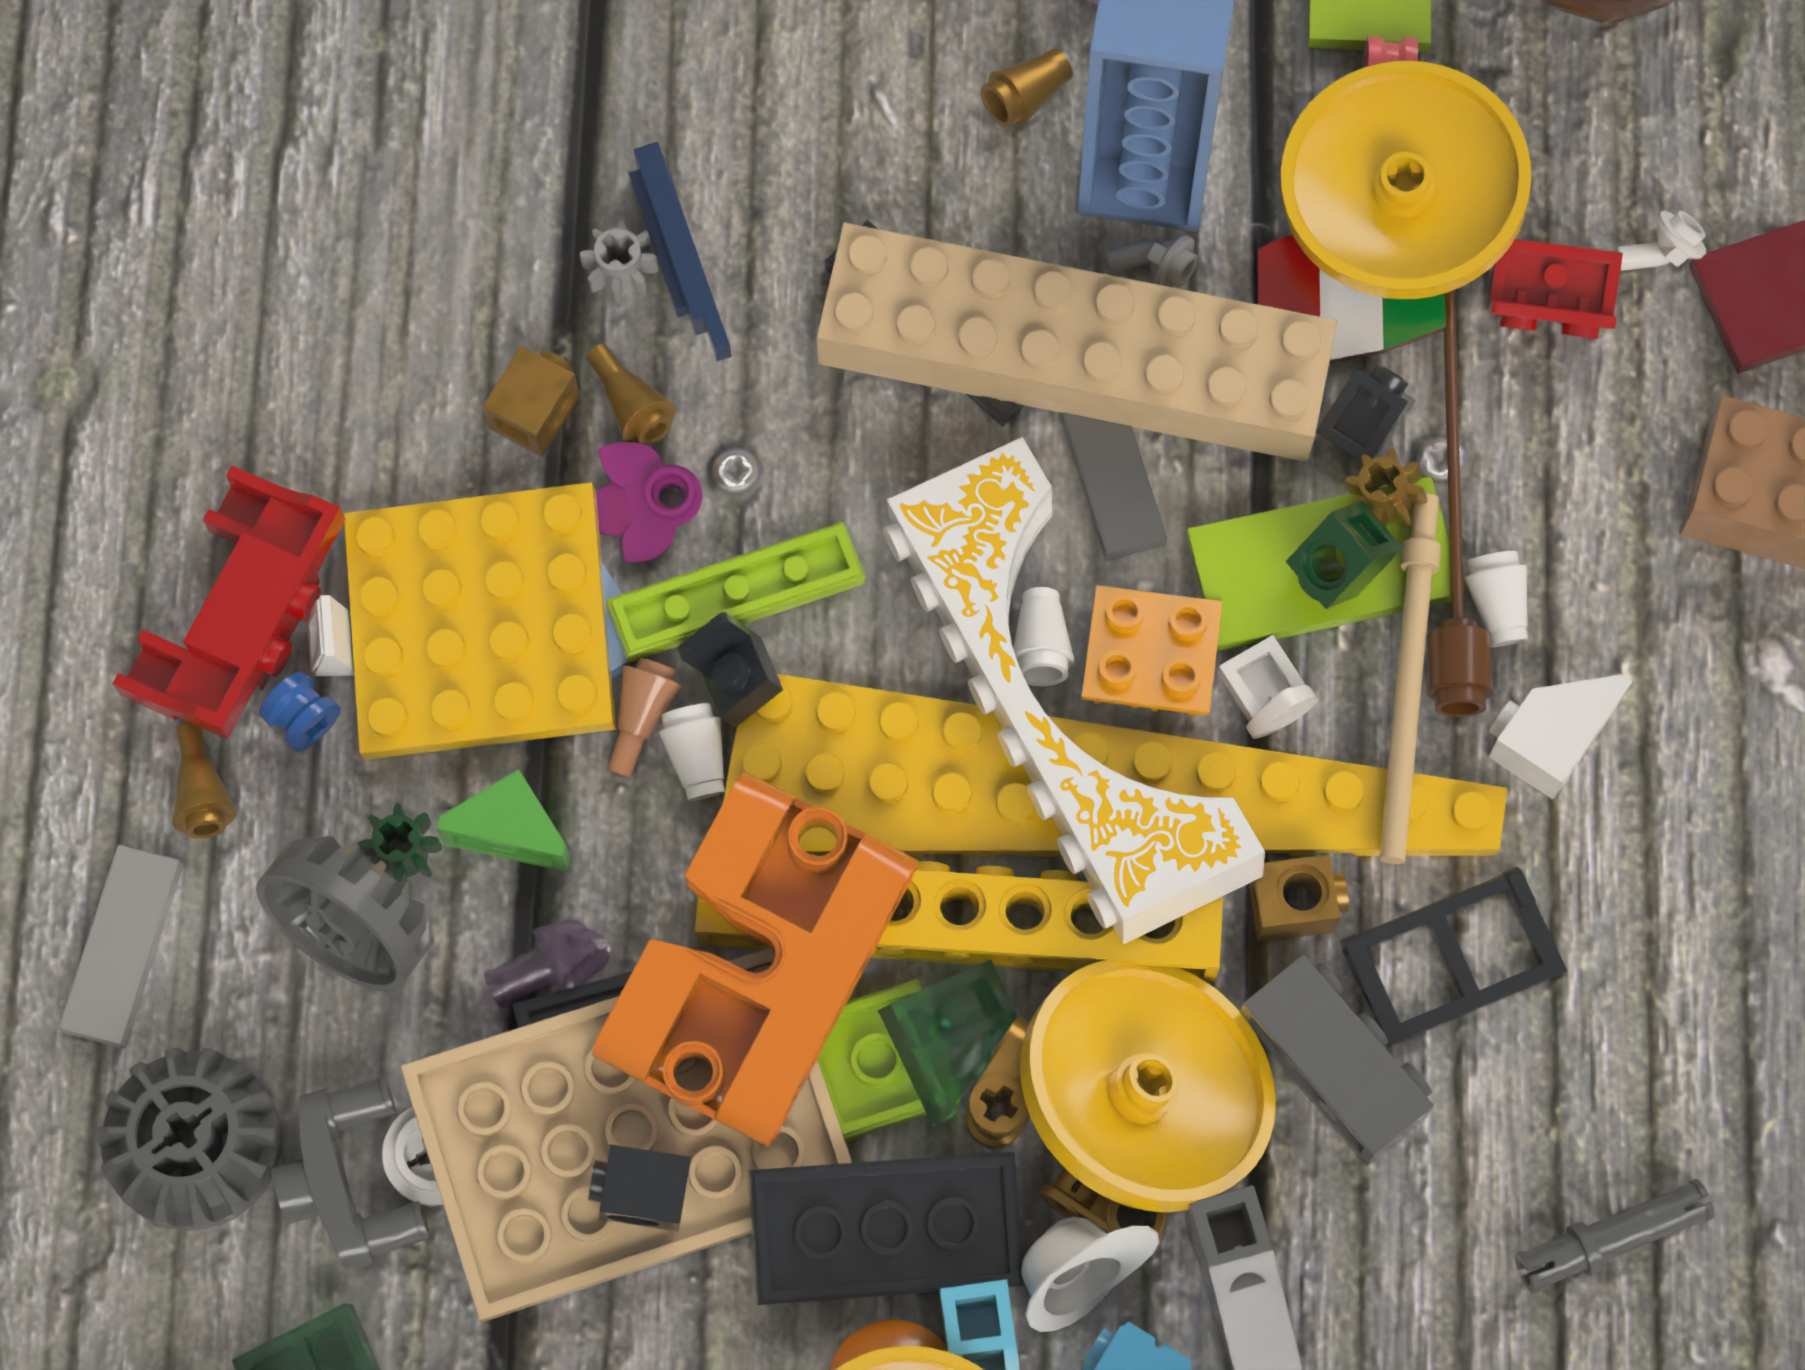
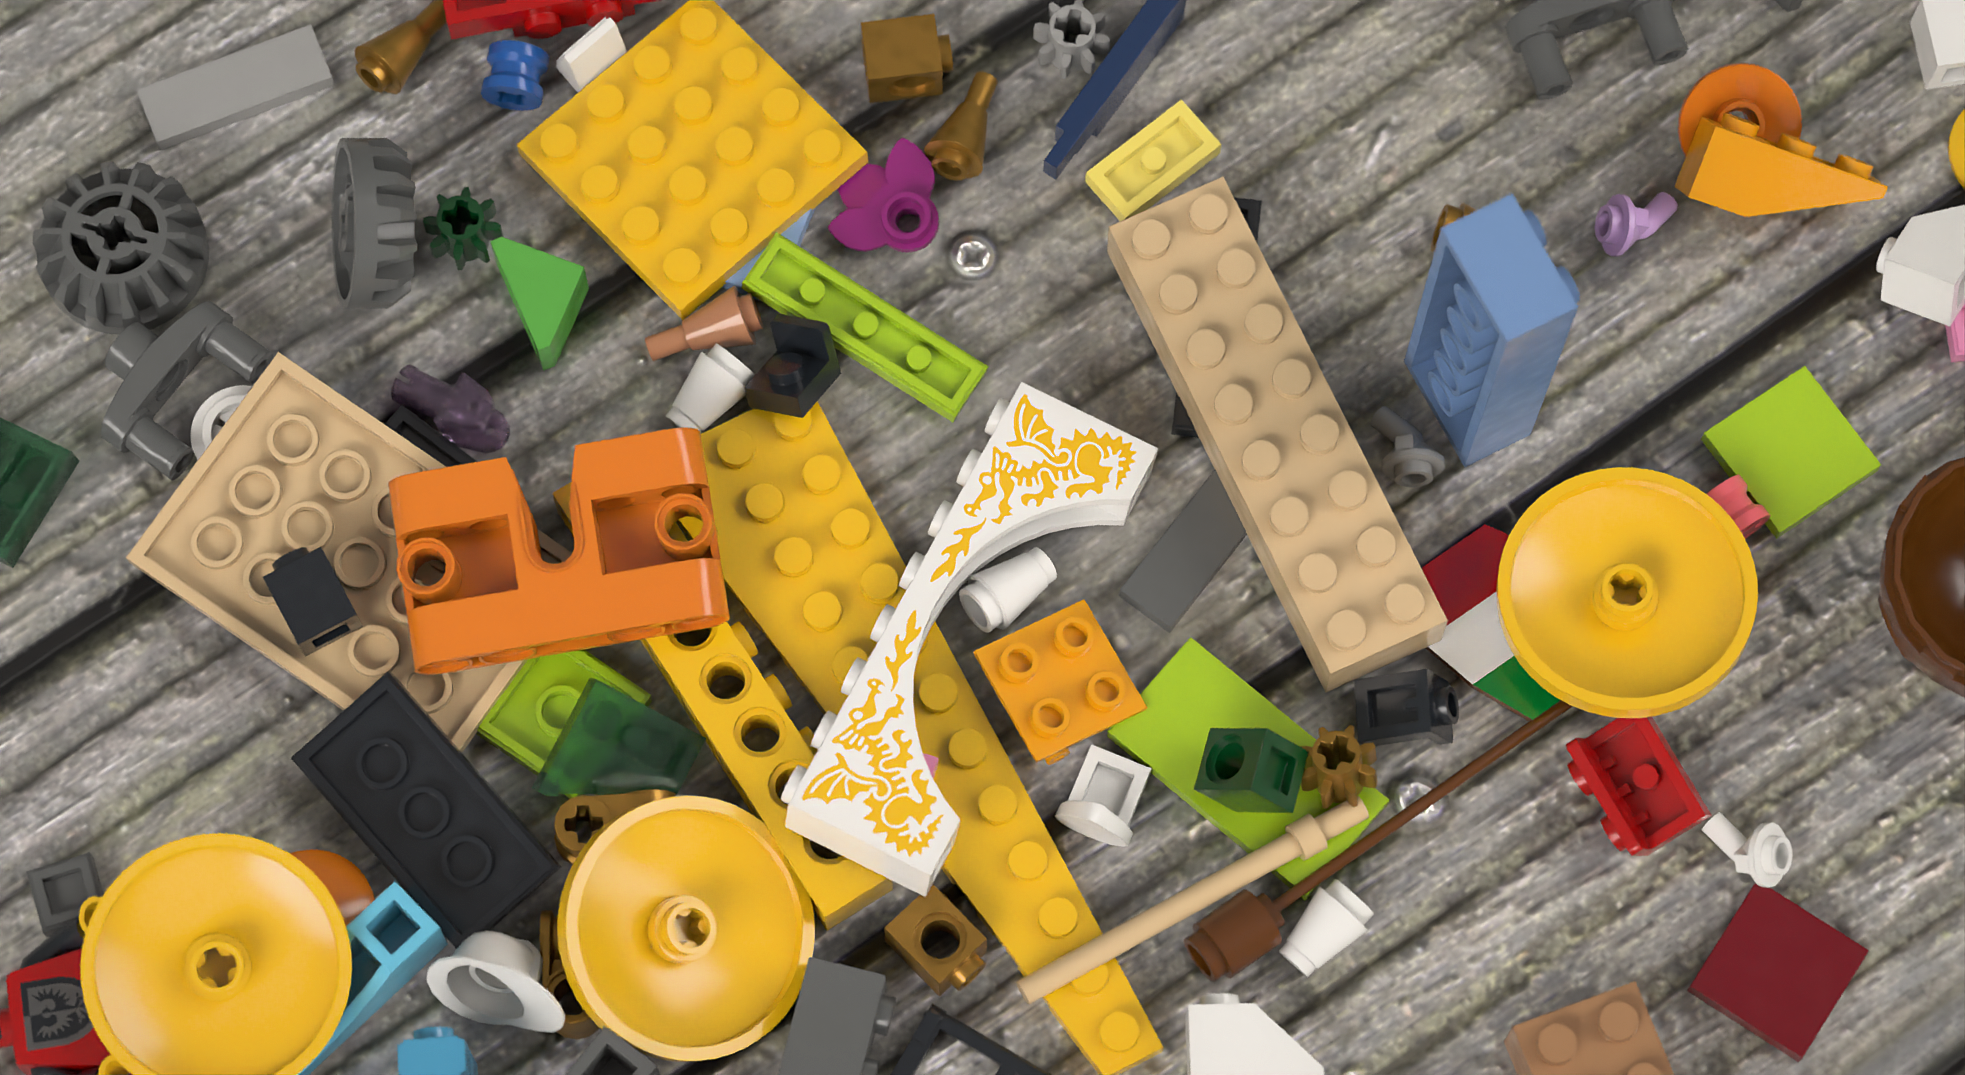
camera: 50 degrees right, 0 degrees up
none -> light yellow plate [1085,99,1221,221]

